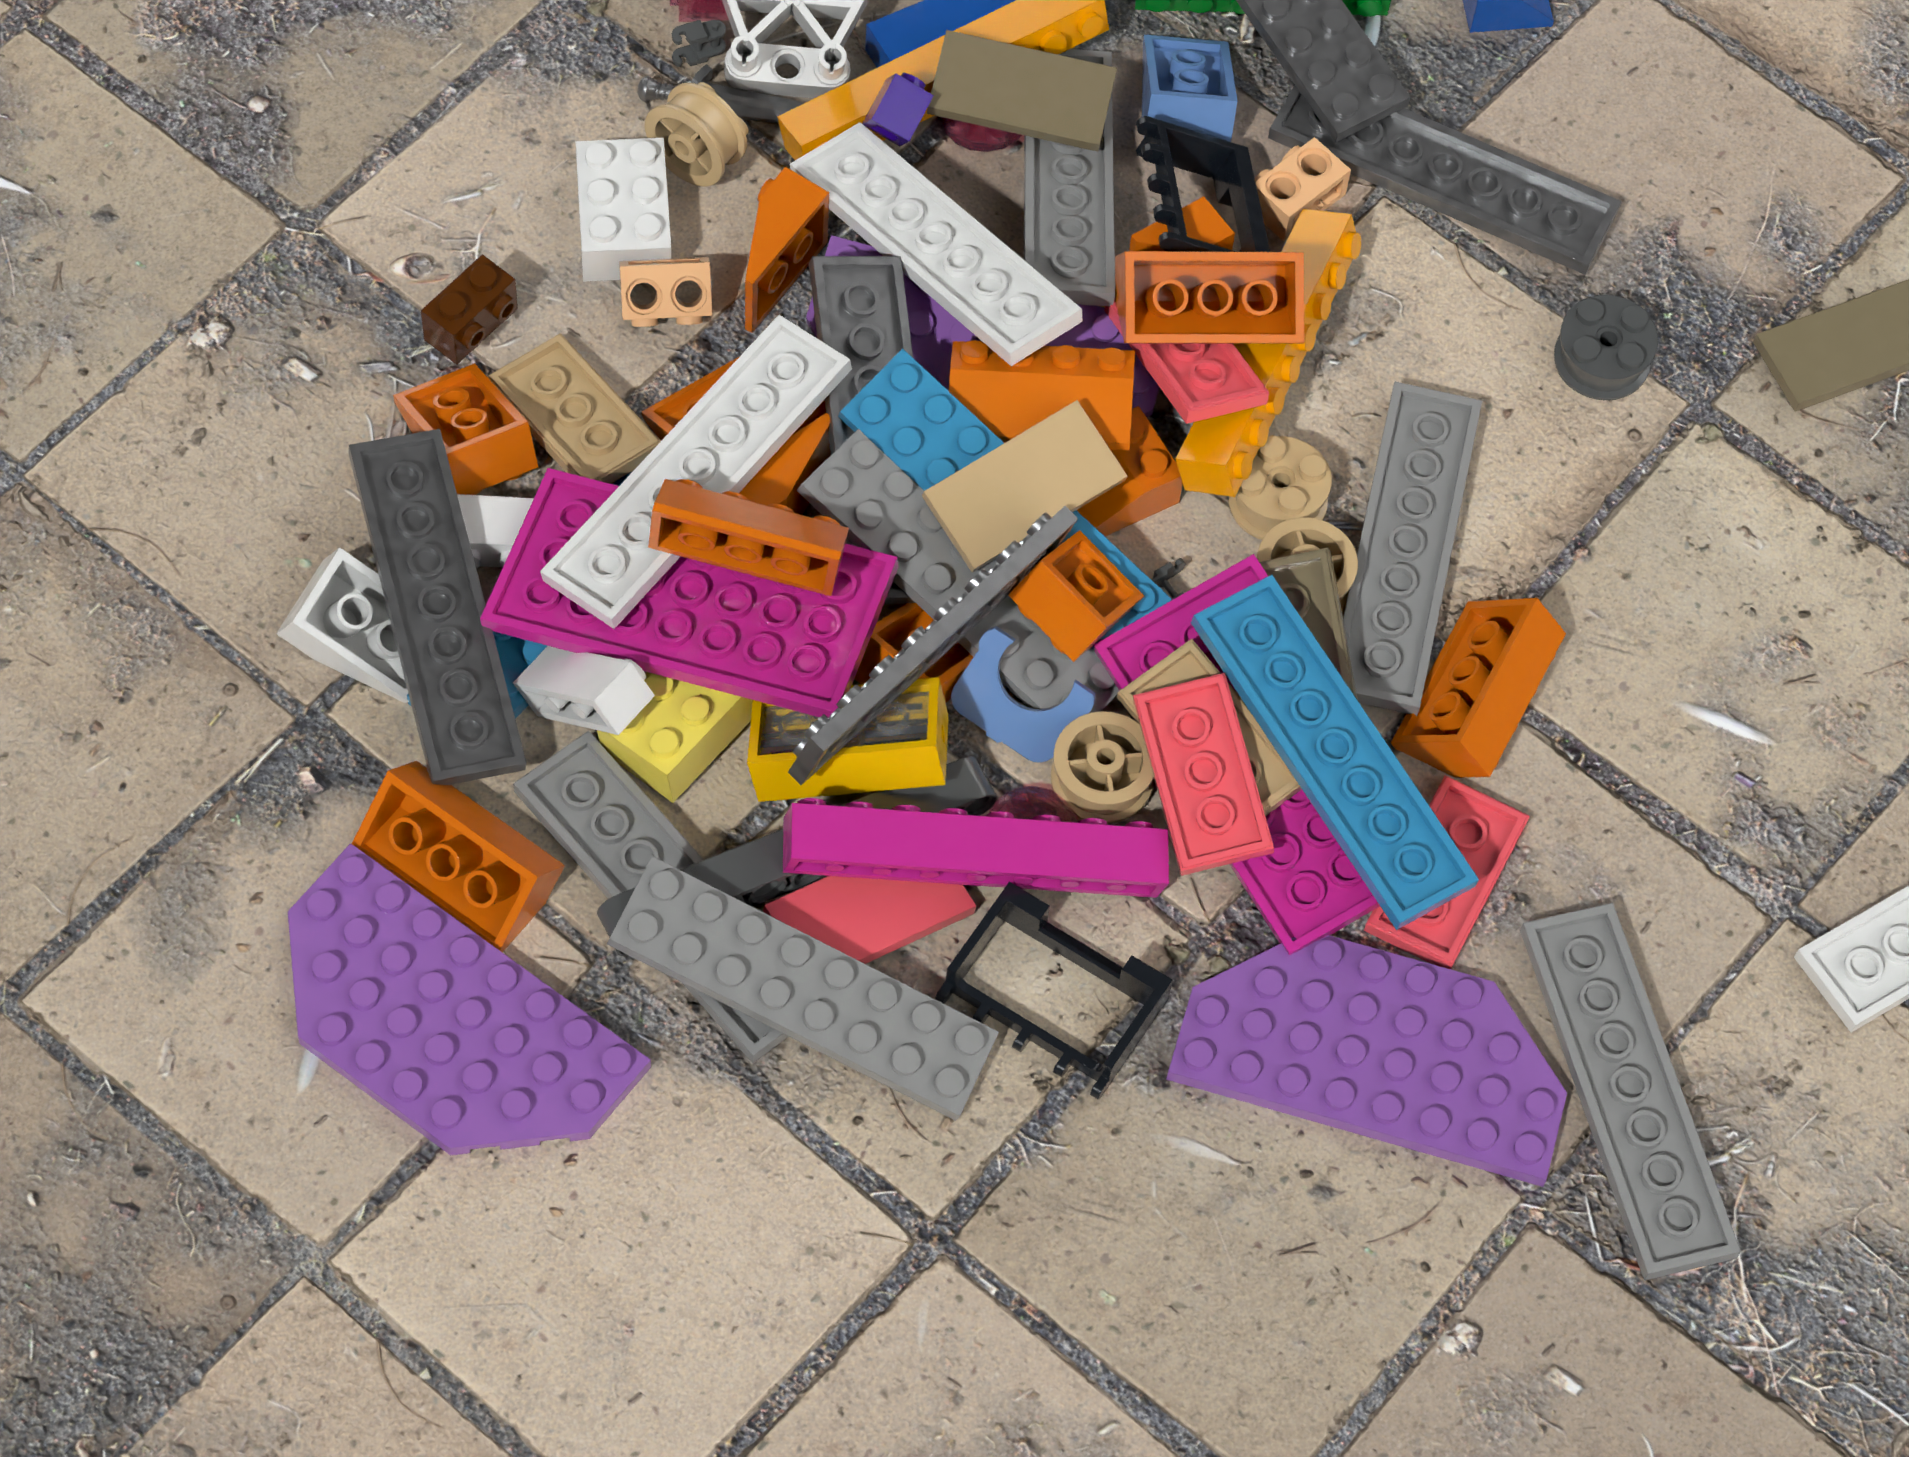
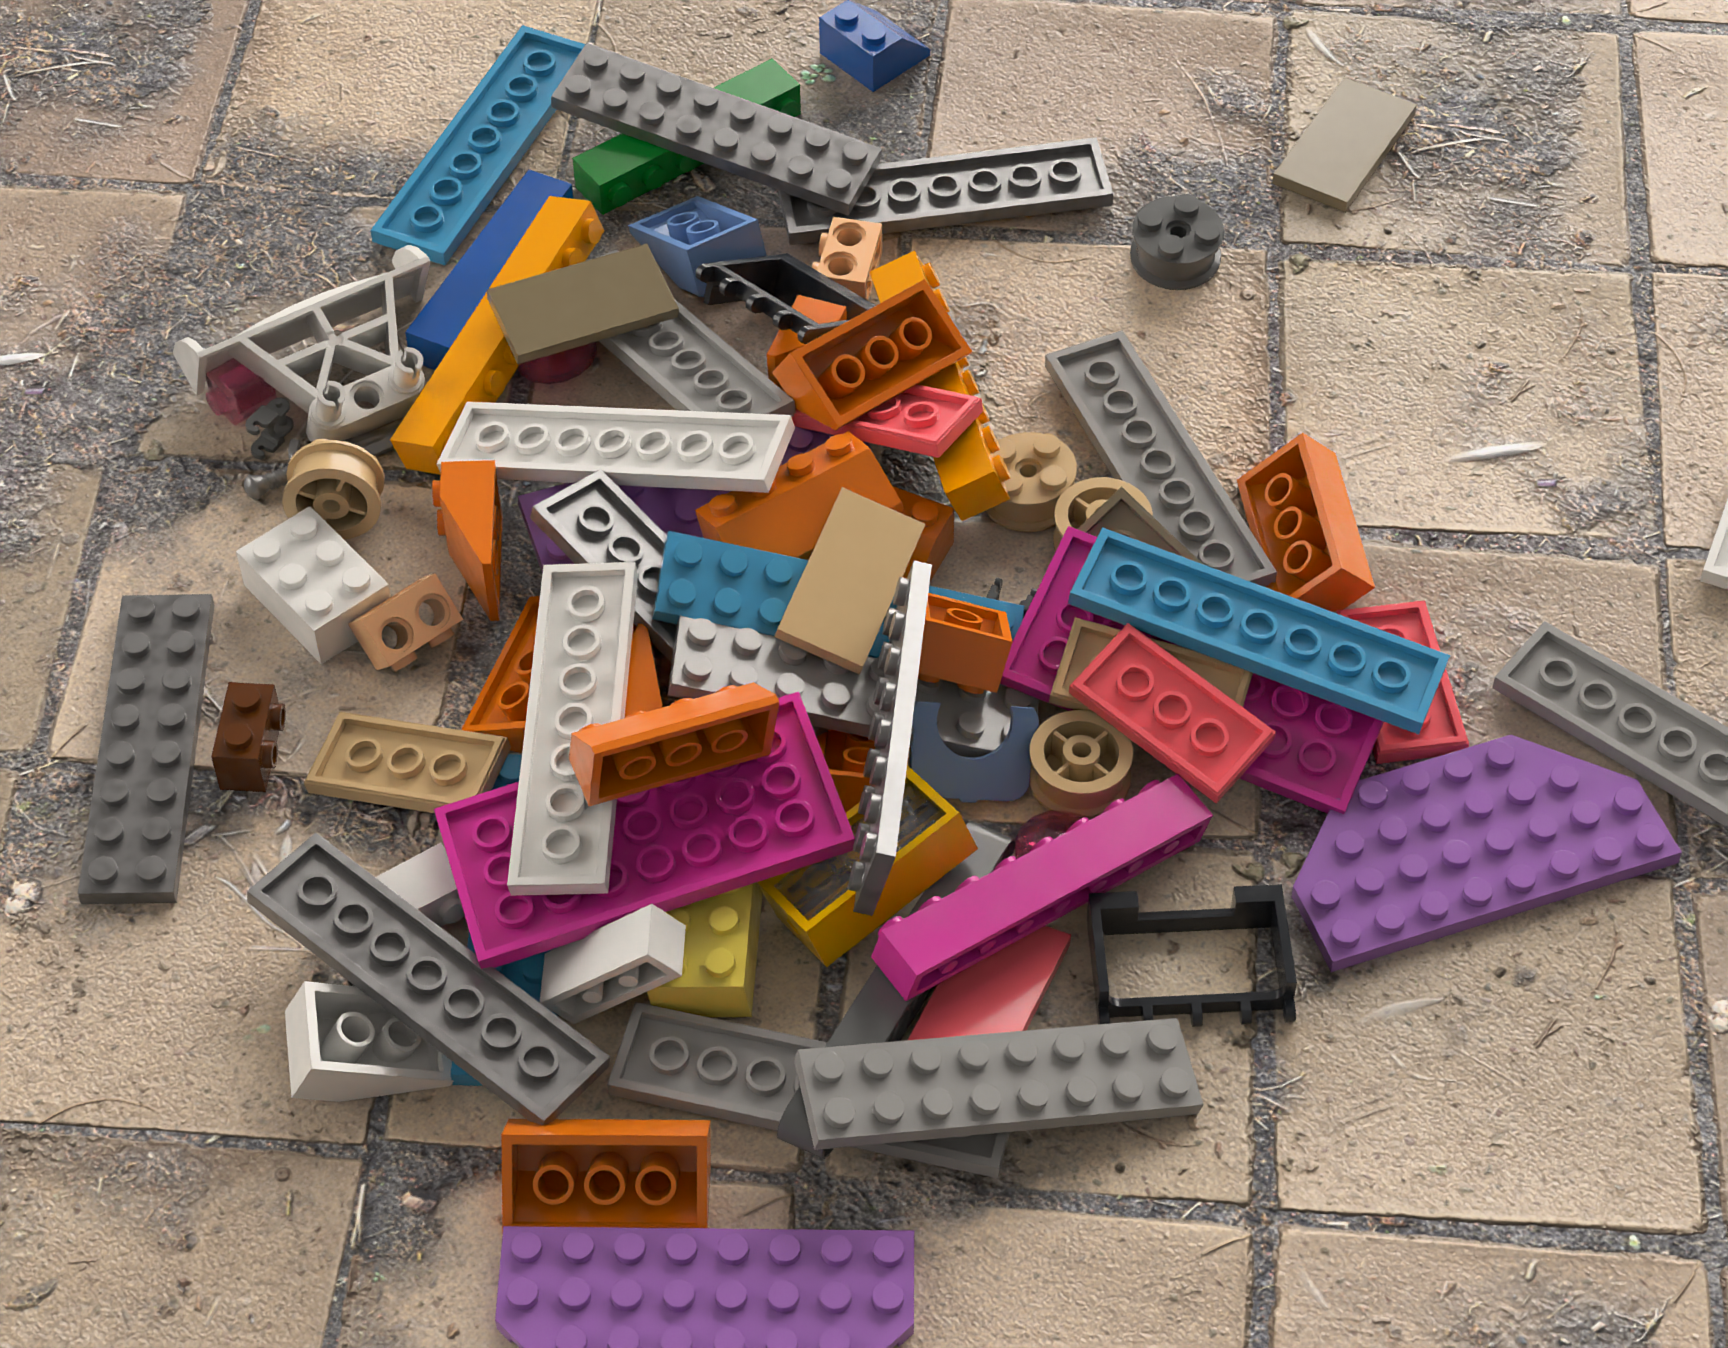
camera: 30 degrees left, 10 degrees down
orange slope [393,363,538,495] -> none
dark purple brick [862,73,934,147] -> none
none -> flat silver plate [78,594,215,904]

